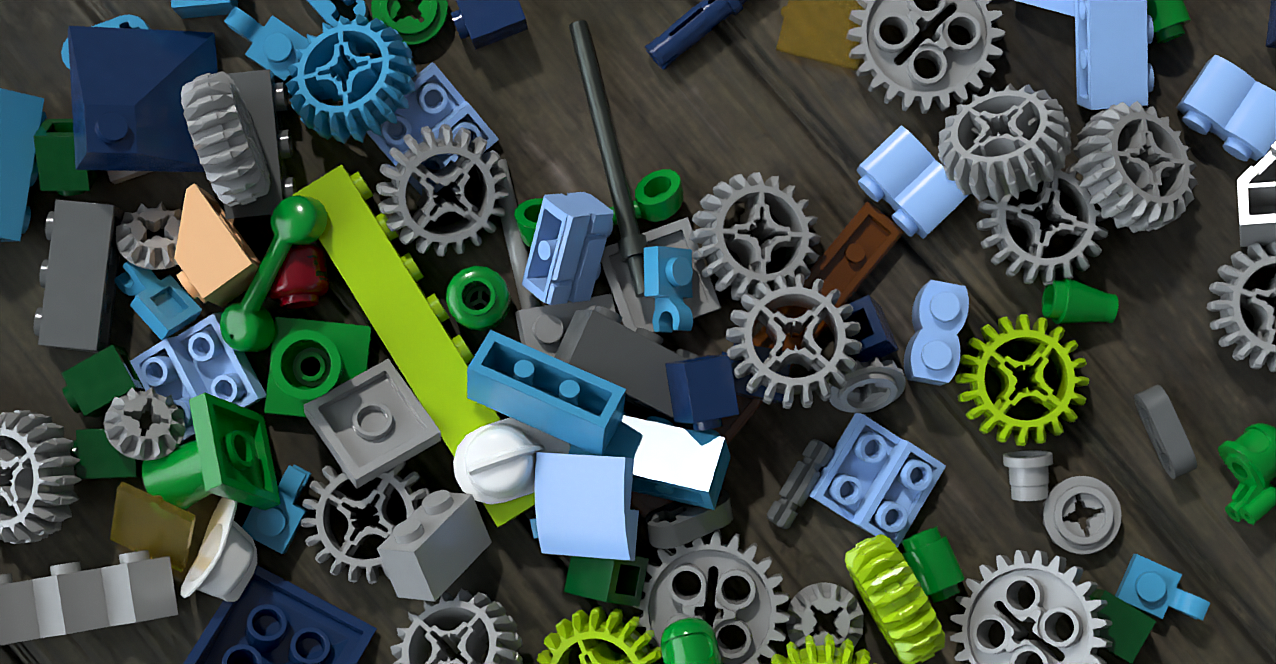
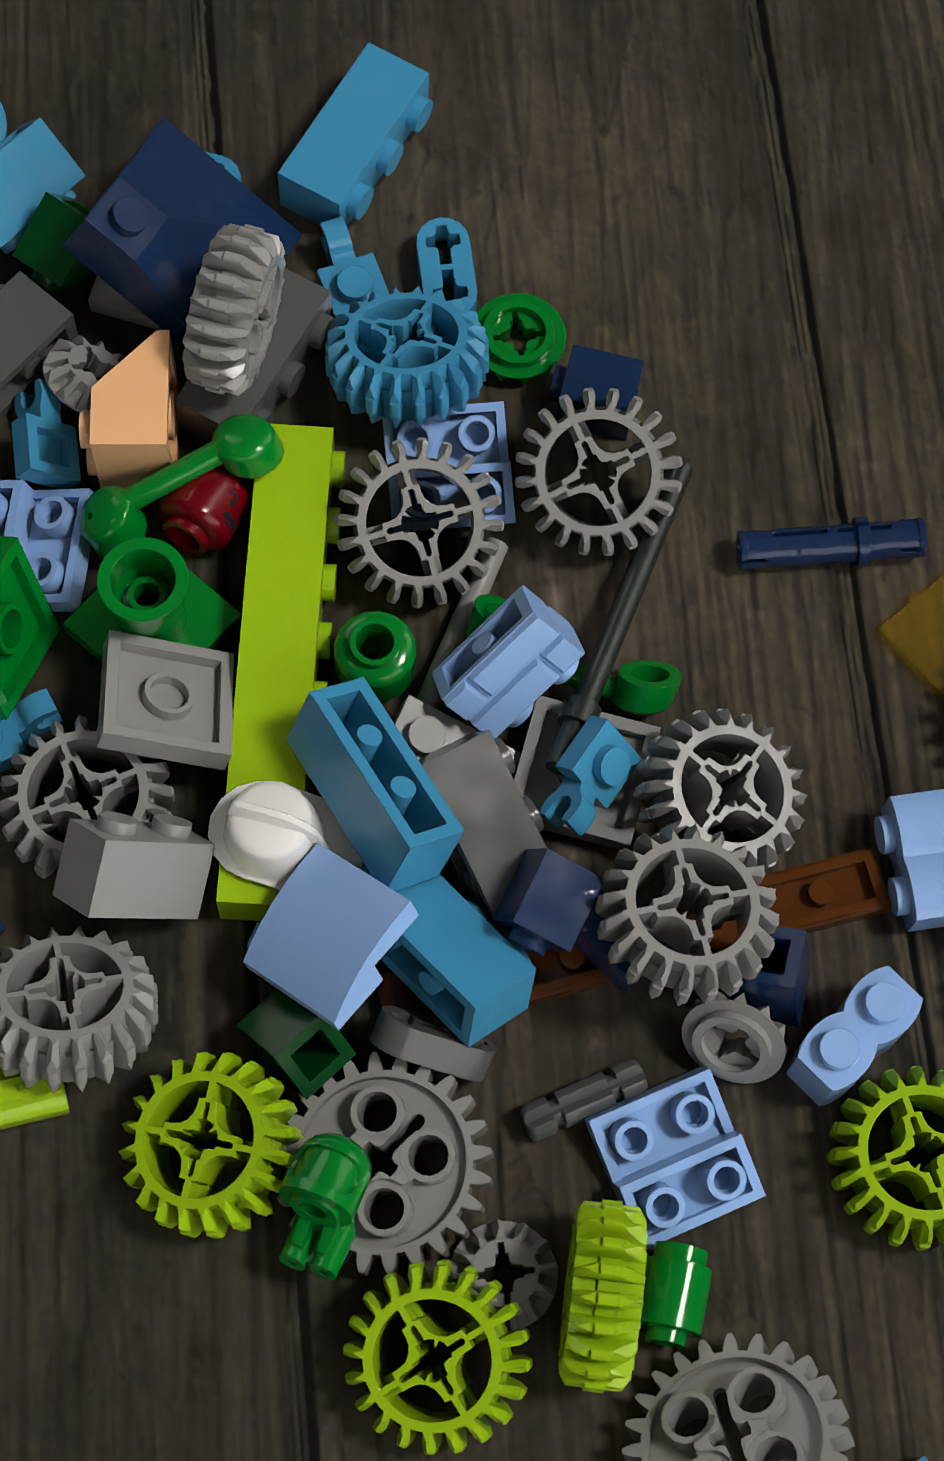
camera: 30 degrees right, 15 degrees down
light grey piece [1003,450,1053,501] -> none
light grey gear [1043,476,1122,554] -> none
none -> light grey gear [515,388,683,556]

